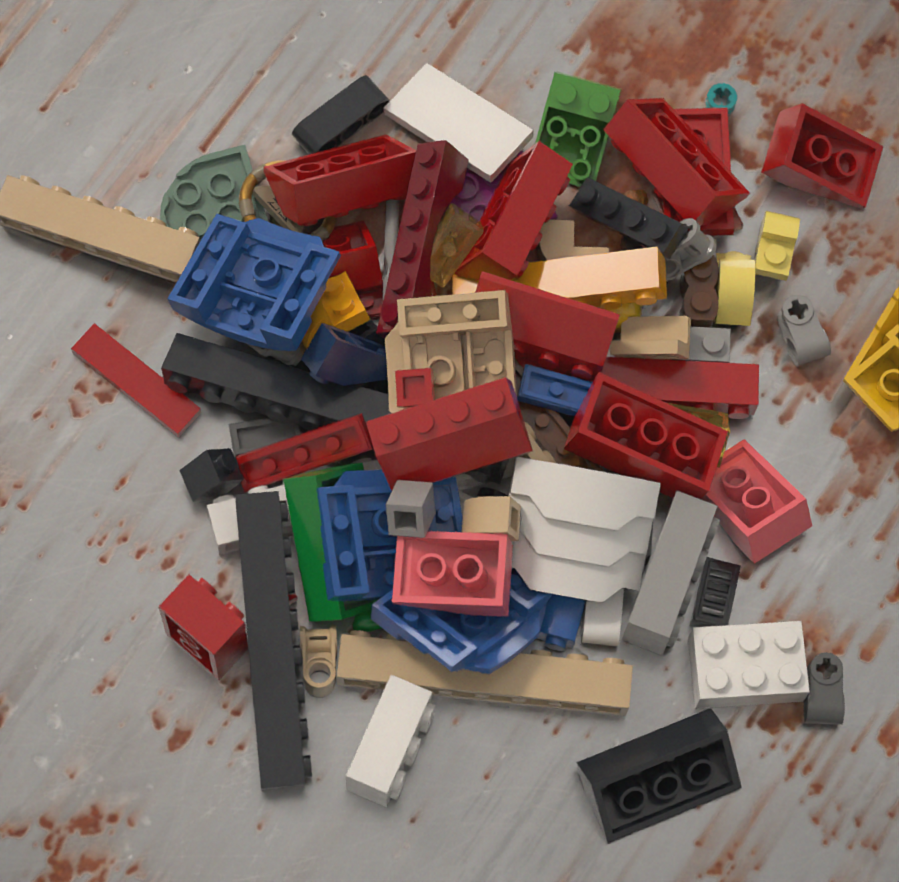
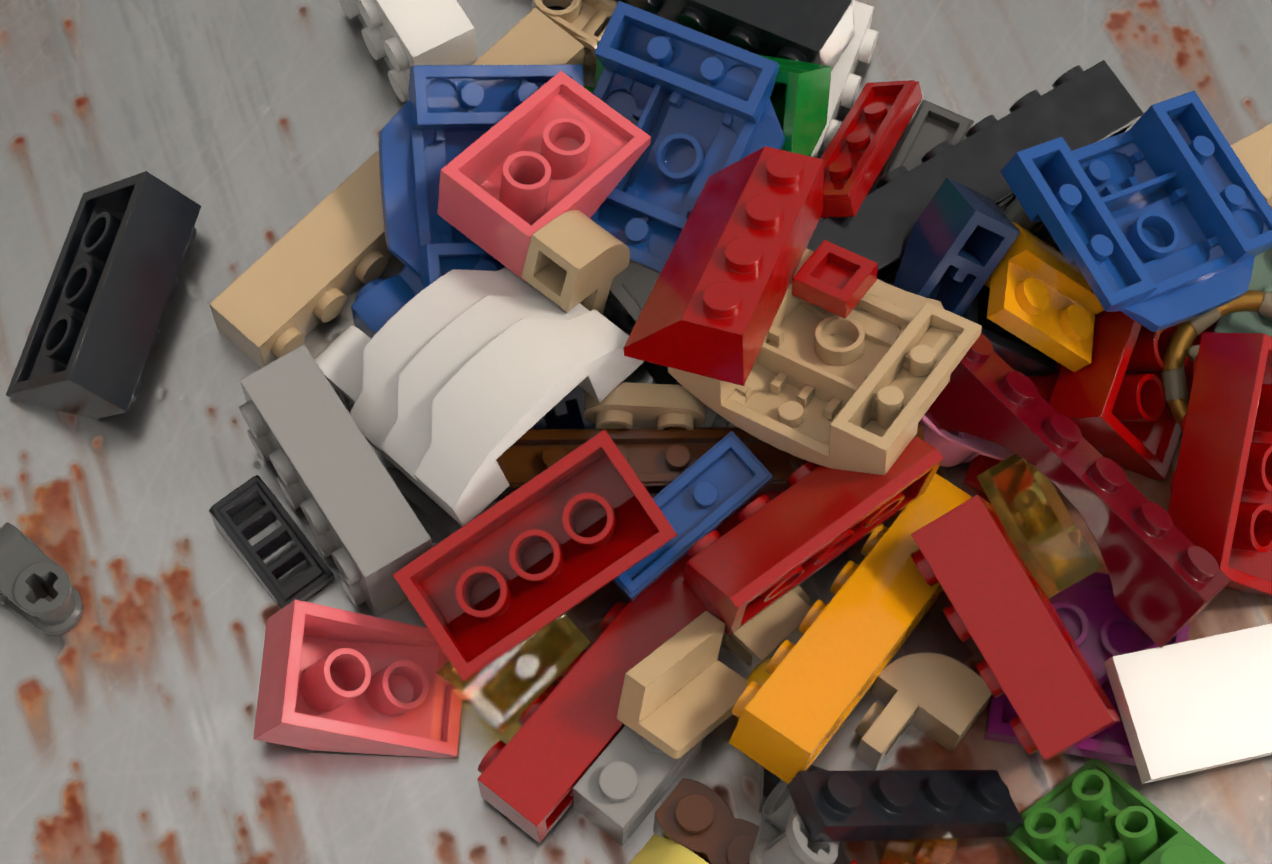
camera: 130 degrees right, 5 degrees down
red tile [71,323,202,438] -> none
black brick [179,448,244,502] -> none
light grey brick [386,480,435,538] -> none
white brick [688,621,809,709] -> none

